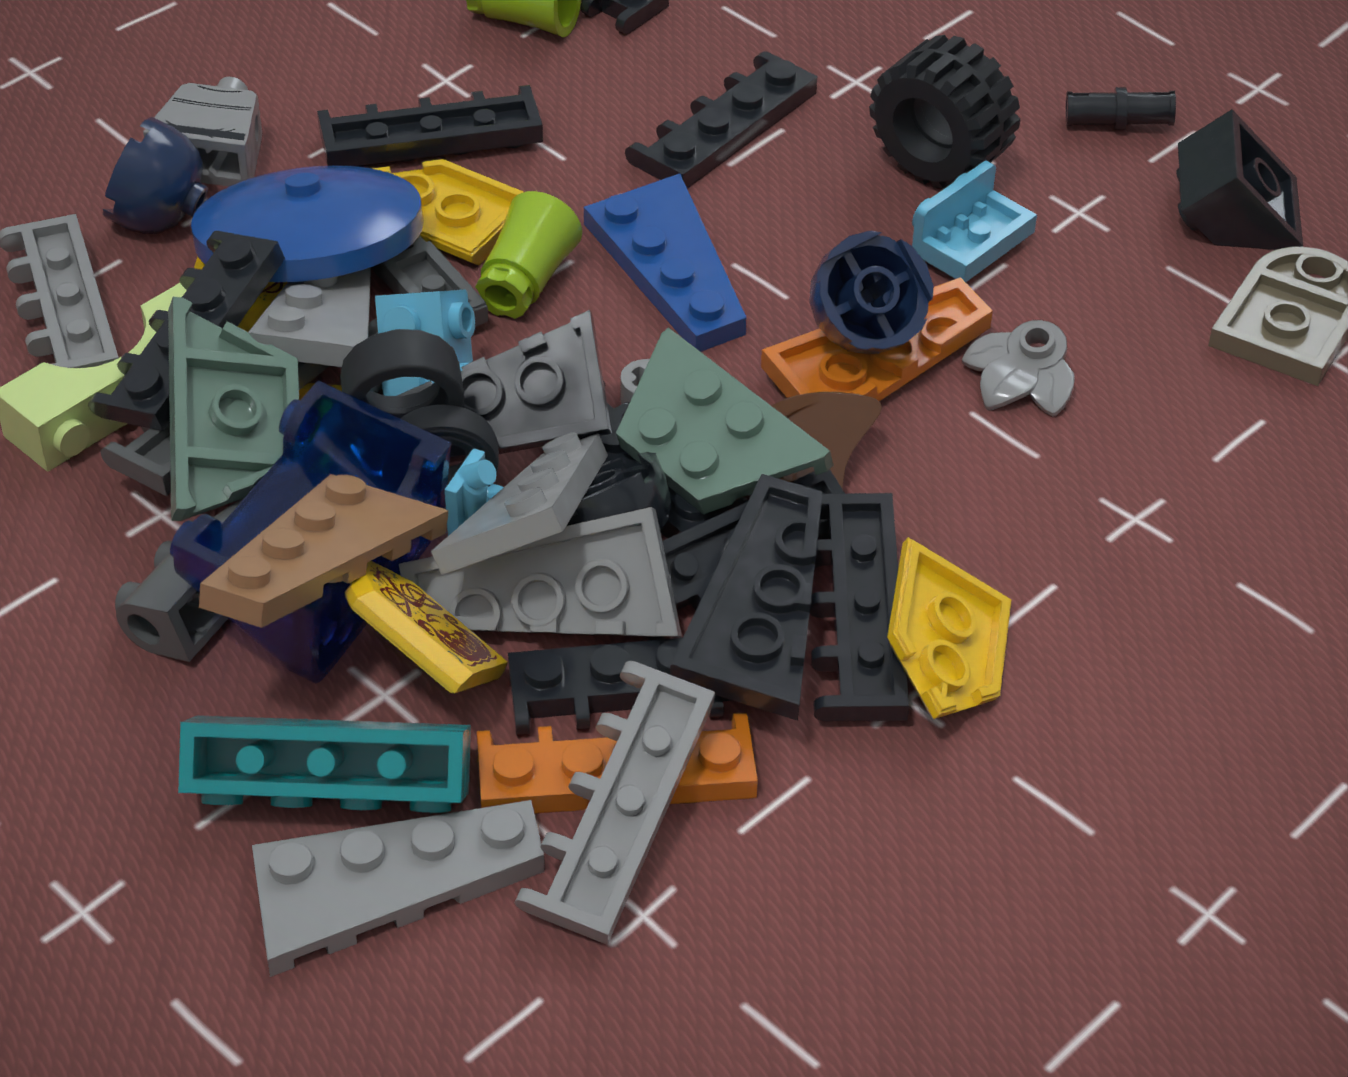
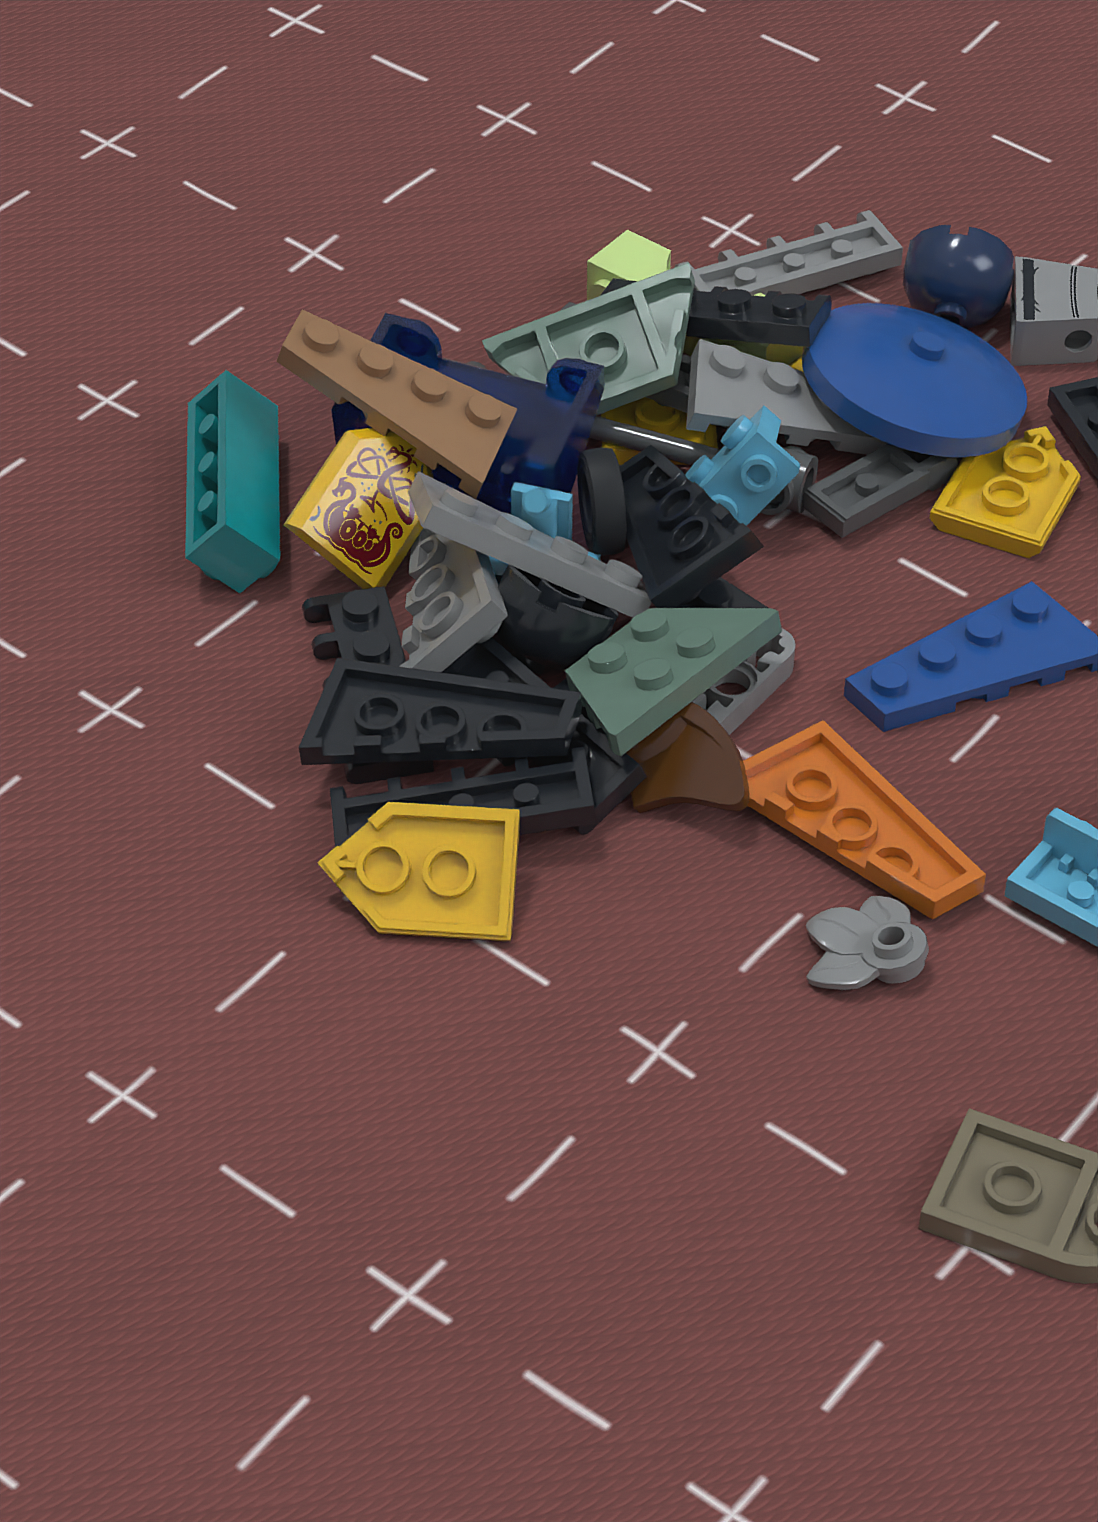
camera: 85 degrees right, 0 degrees up
light grey wing [252,800,544,977] -> none
black tyre [340,329,465,442] -> none
lime plant [475,191,582,319] -> none
orange hinge [477,713,758,814] -> none
light grey hinge [514,661,715,945] -> none
dark blue cylinder [809,231,934,355] -> none

